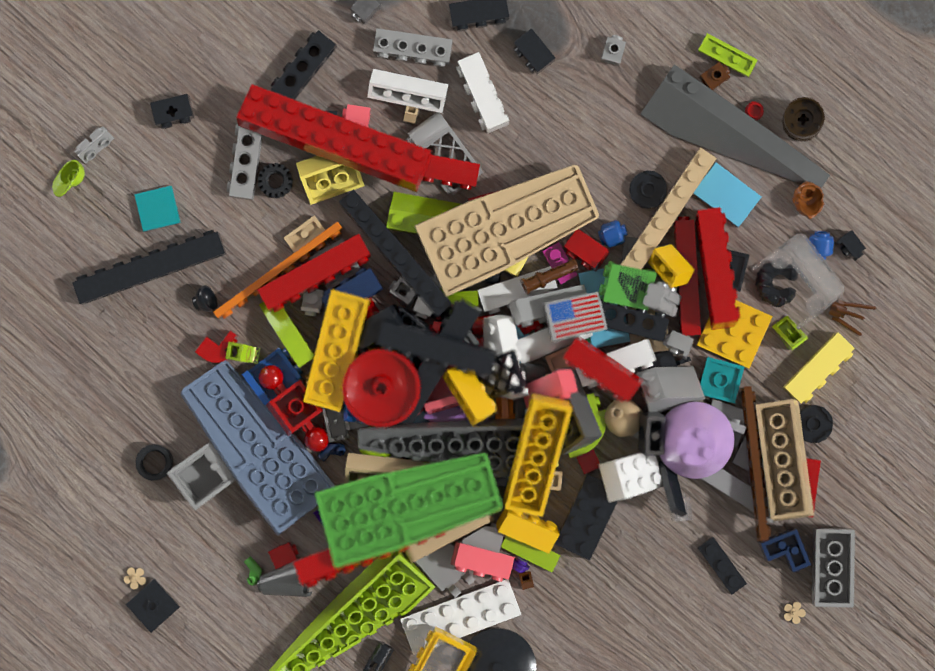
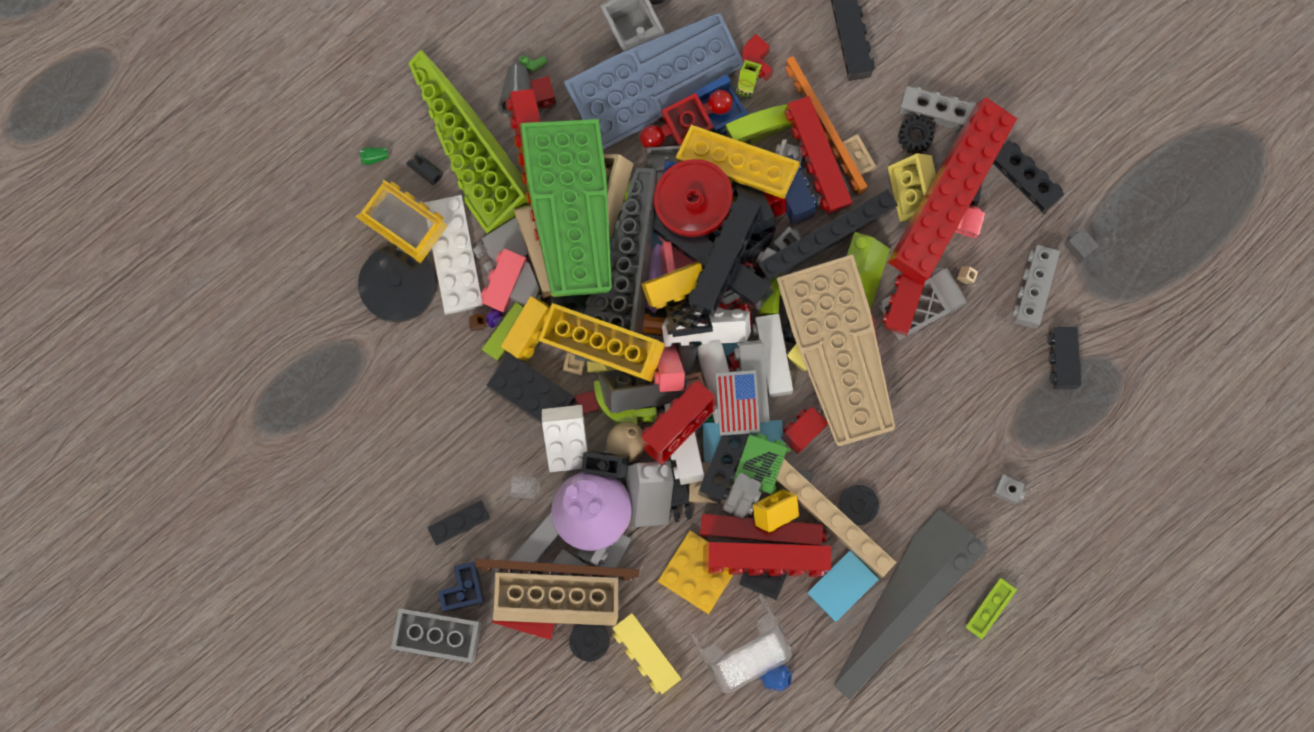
camera: 105 degrees right, 10 degrees down
teal tile [134,185,181,232] -> none
black brick [150,94,195,129] -> none
black piece [192,285,218,312] -> none
dark blue arm [317,443,346,462] -> none
white brick [367,69,448,113] -> none
white wedge [456,52,509,134] -> none
black brick [513,28,556,75] -> none
reddish brown pin [520,259,579,295] -> none
dark pink plate [542,242,577,285] -> none
blue head [598,220,628,248] -> none
black tile [658,461,687,517] -> none
light grey brick [663,330,694,360] -> none
reddish brown brick [699,62,730,90] -> none
teal plate [700,357,745,404] -> none
red plate [745,101,764,121] -> none
black piece [755,258,799,307] -> none
lime slope [772,315,808,350] -> none
dark brown wheel [782,97,825,142] -> none
tan plant [784,602,806,624] -> none
dark orange hair [792,181,825,219] -> none
reddish brown plant [828,300,876,336] -> none
black brick [834,230,866,261] -> none

